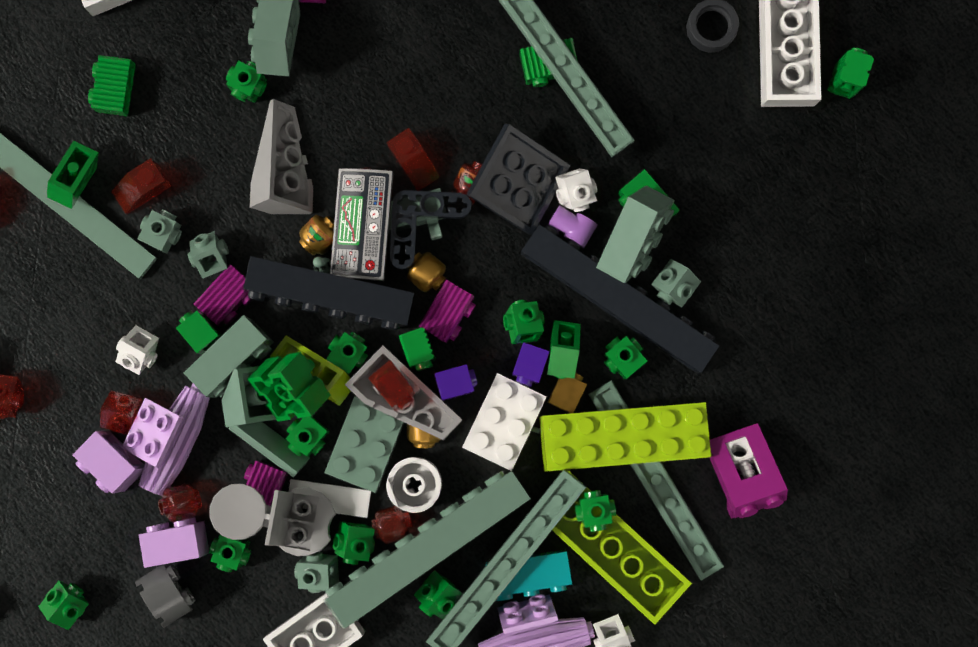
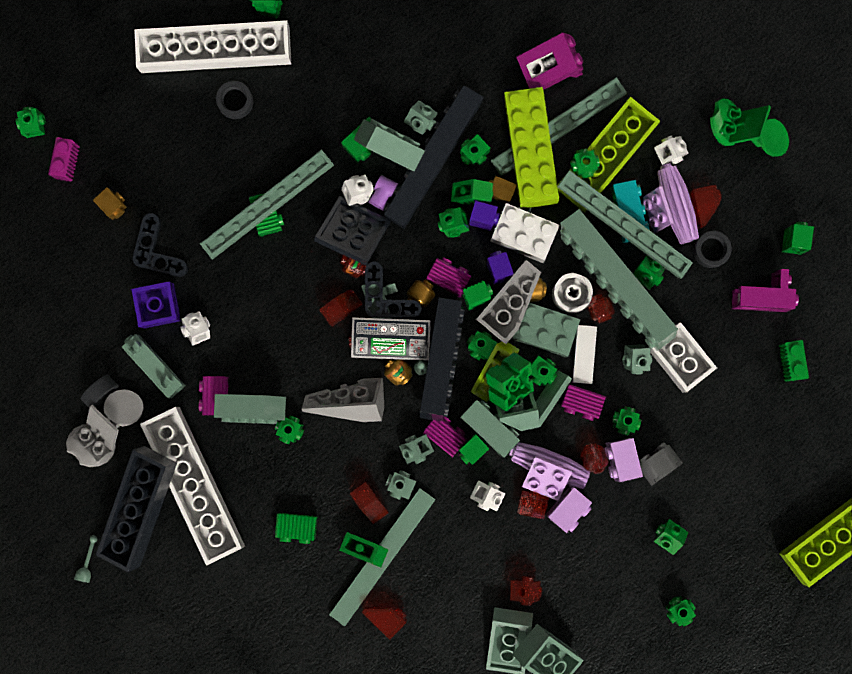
camera: 85 degrees left, 0 degrees up
light grey piece [210,484,336,556] -> none
green brick [333,521,375,565] -> none
clear red slope [368,360,415,411] -> none

